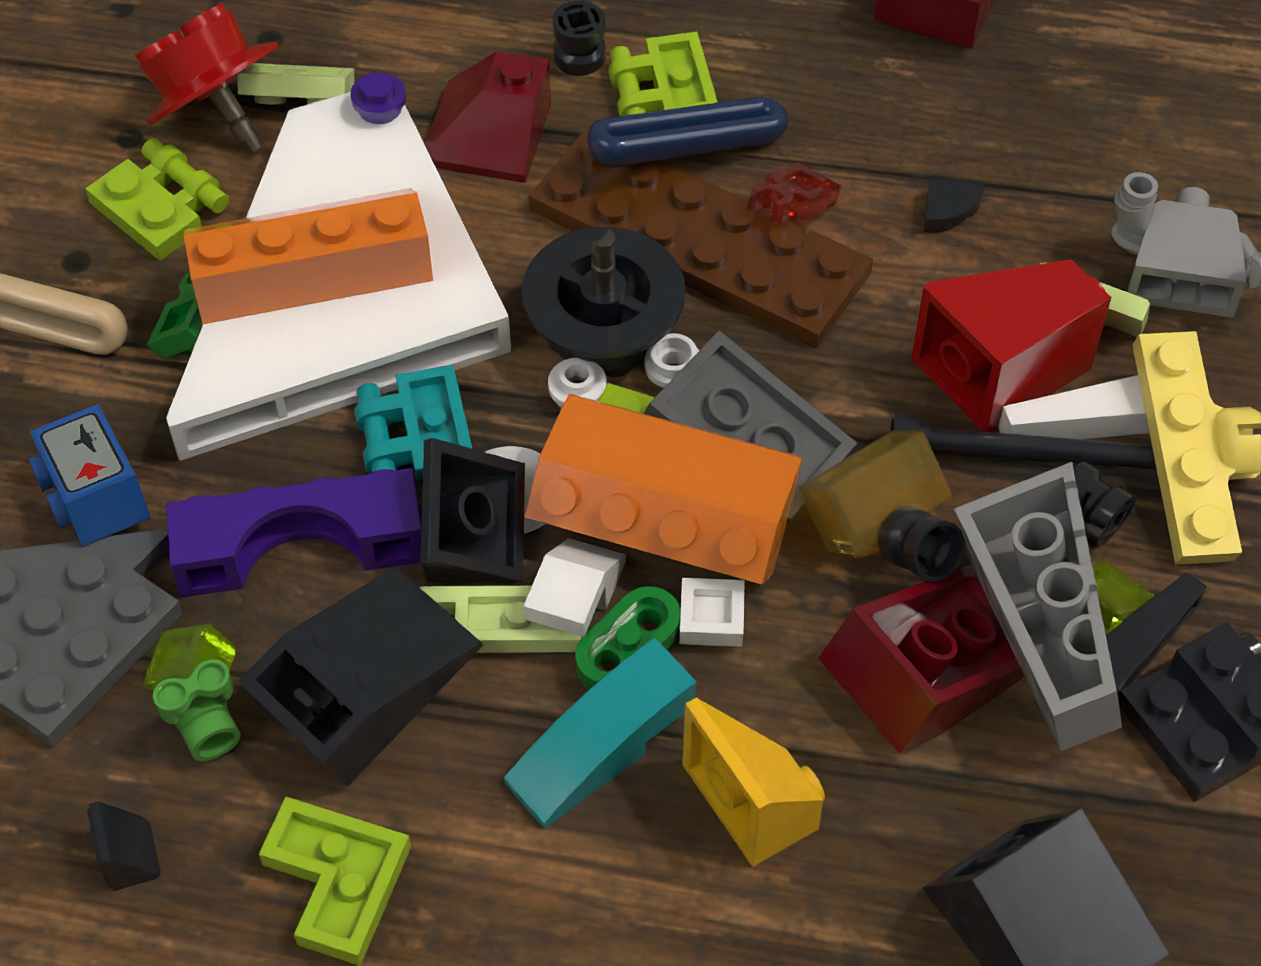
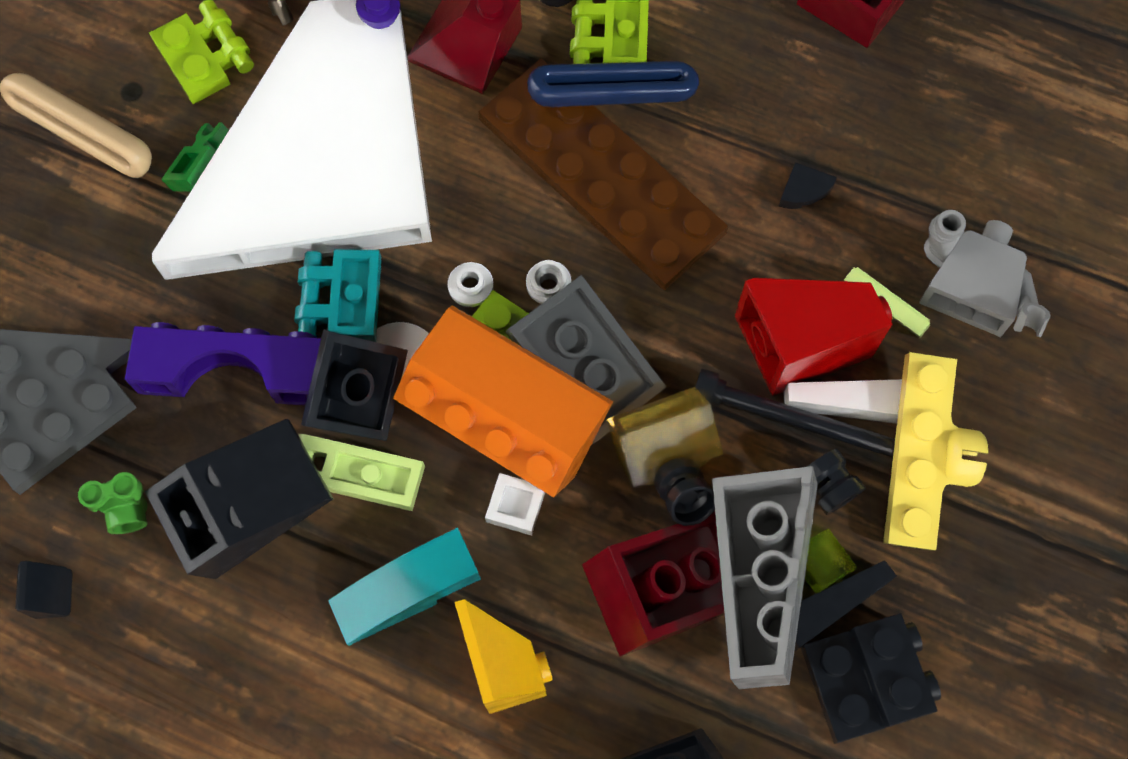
camera: 15 degrees right, 15 degrees up
blue brick [28,404,151,547] -> none
clear neon green slope [143,624,236,690] -> none
orange slope [184,188,433,324] -> none
lime plate [259,797,411,966] -> none
black piece [522,227,685,377] -> none
white slope [523,538,626,637] -> none
green plate [575,587,681,690] -> none
clear red plate [747,162,841,224] -> none

